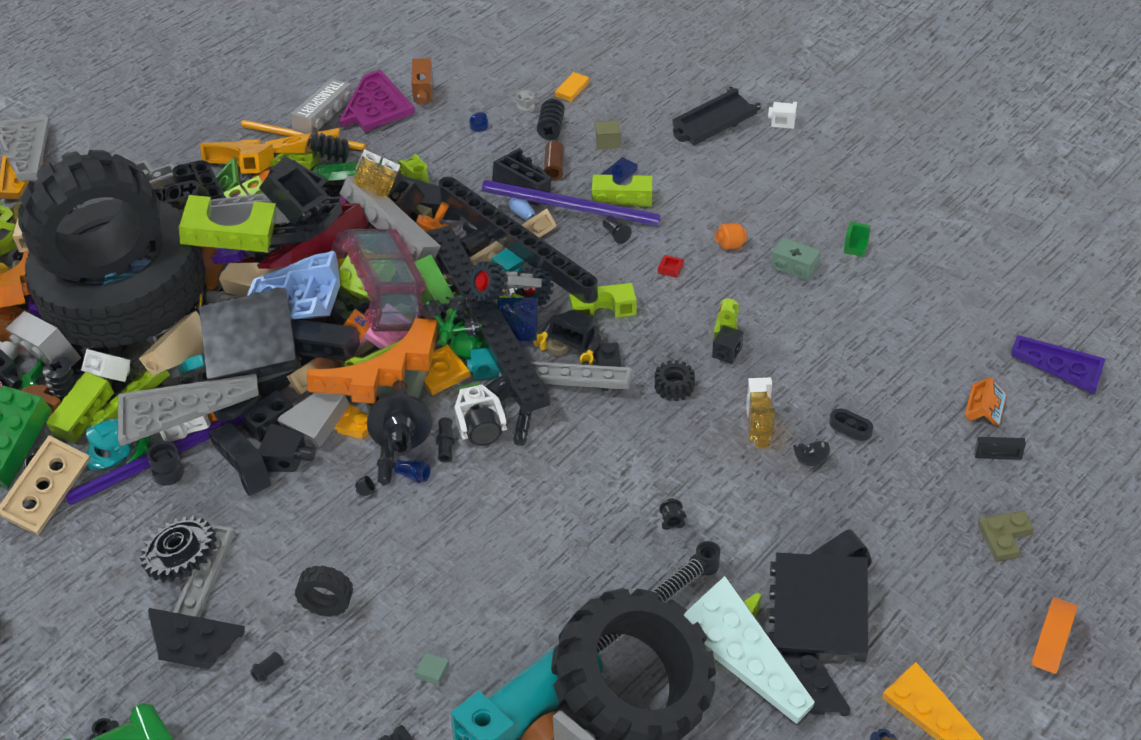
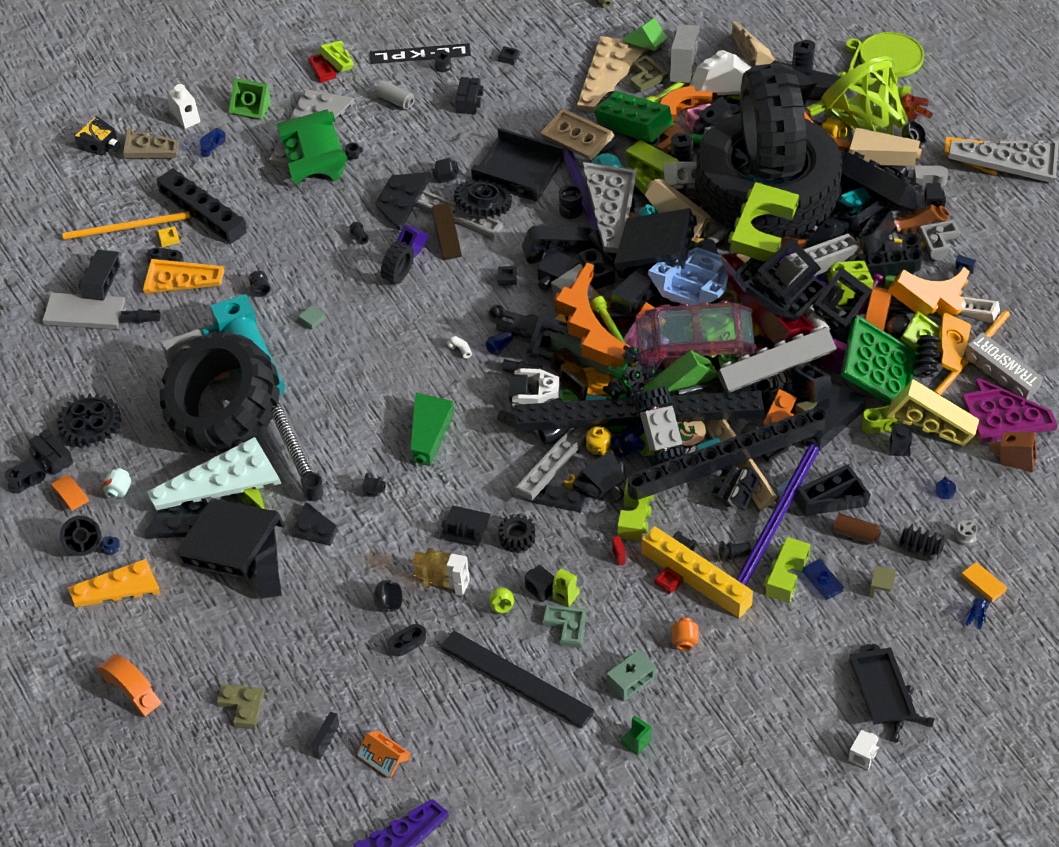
camera: 110 degrees right, 5 degrees up
clear yellow hips [352,149,400,197] -> none
none -> black wing [292,502,337,546]
none -> dark purple slope [397,225,429,258]
none -> green slope [411,392,454,466]
none -> dark brown slope [431,203,462,260]
none -> black head [432,157,460,183]
none -> black hinge [440,505,491,546]
none -> black tile [441,630,594,729]
none -> white arm [447,336,472,358]
none -> black panel [471,128,564,202]
none -> lime piece [488,587,514,614]
none -> black plate [498,266,517,285]
none -> sand green tile [542,604,587,648]
none -> dark brown slope [551,347,588,401]
none -> yellow head [586,426,612,456]
none -> red tile [612,536,626,565]
none -> yellow brick [641,526,753,618]
none -> black bush [672,531,697,551]
none -> black hips [712,465,760,511]
none -> light yellow wedge [887,379,979,446]
none -> black brick [889,425,912,456]
none -> dark blue tile [955,255,976,274]
none -> white slope [959,297,1000,324]
none -> clear blue piece [964,598,989,629]

